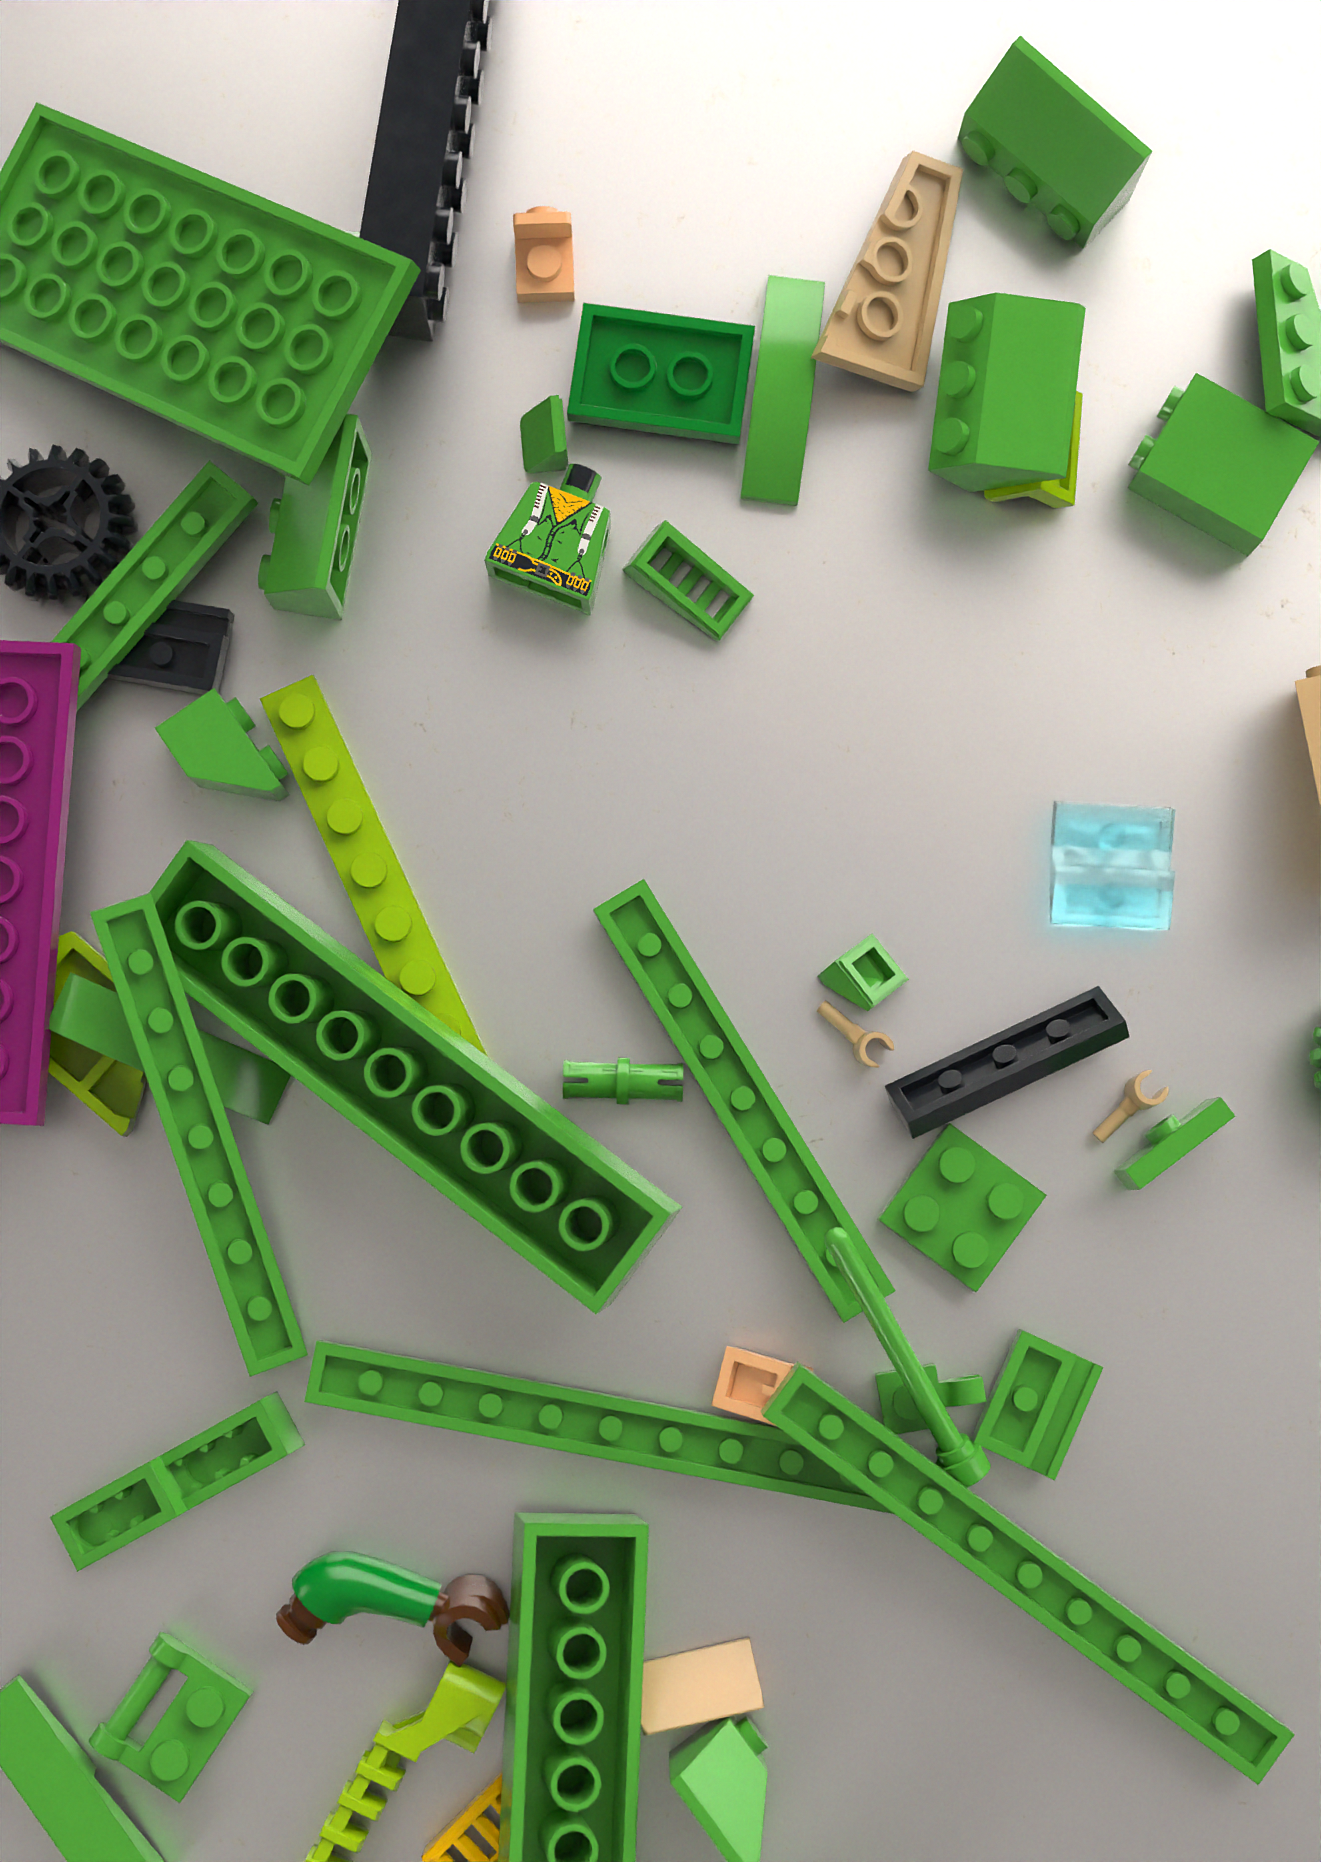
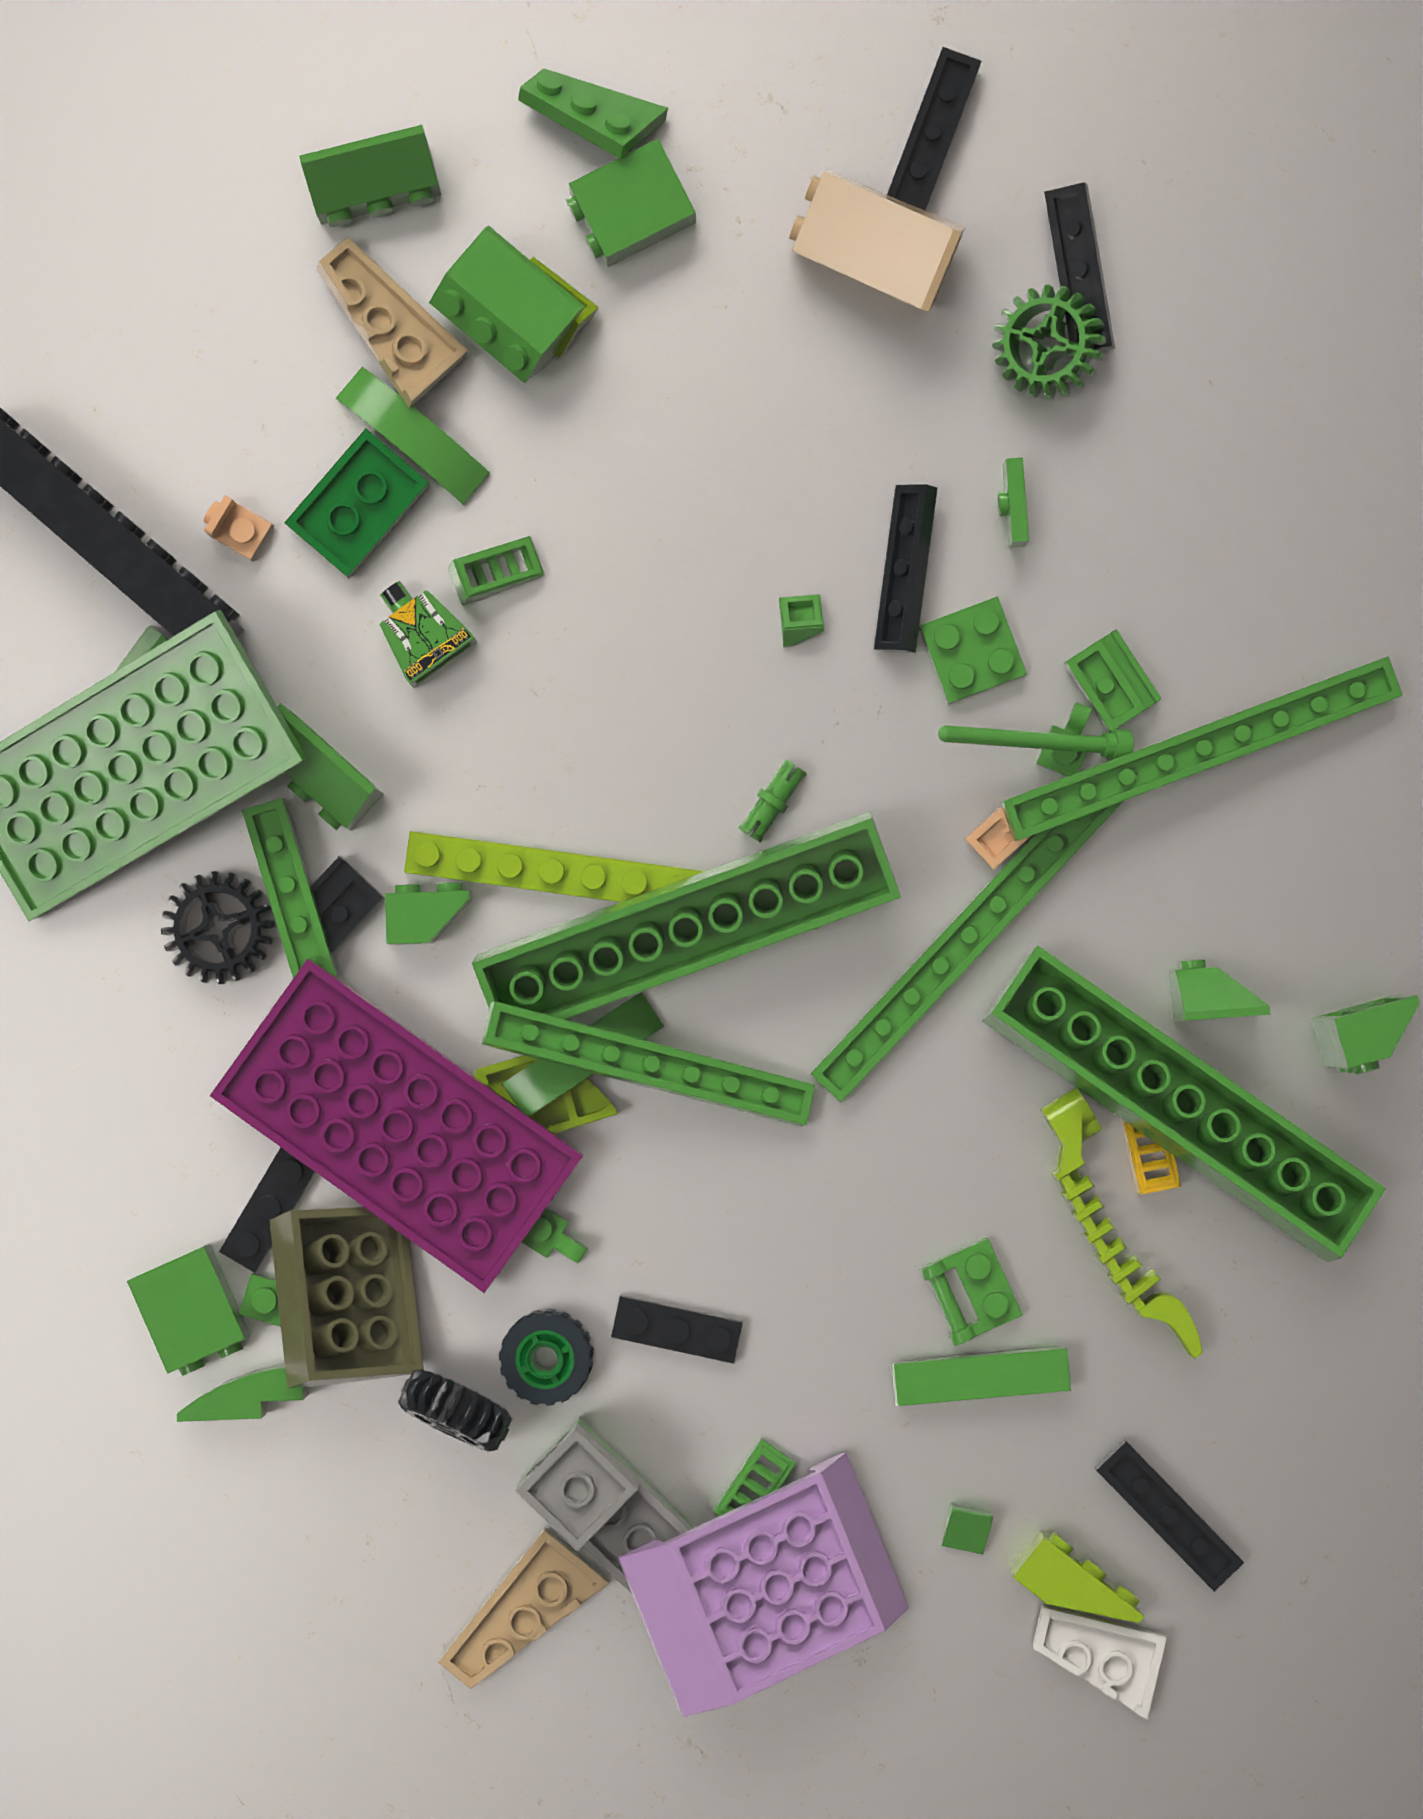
camera: 55 degrees left, 5 degrees up
bright green slope [50,1391,305,1572] -> none
piece [276,1552,510,1667] -> none
bright green slope [520,395,569,473] -> none
bright green plate [593,879,896,1323] -> none
tan slope [641,1637,765,1735] -> none
tan hand [817,1000,894,1068] -> none
clear light blue slope [1049,801,1176,930] -> none
tan hand [1092,1070,1169,1143] -> none

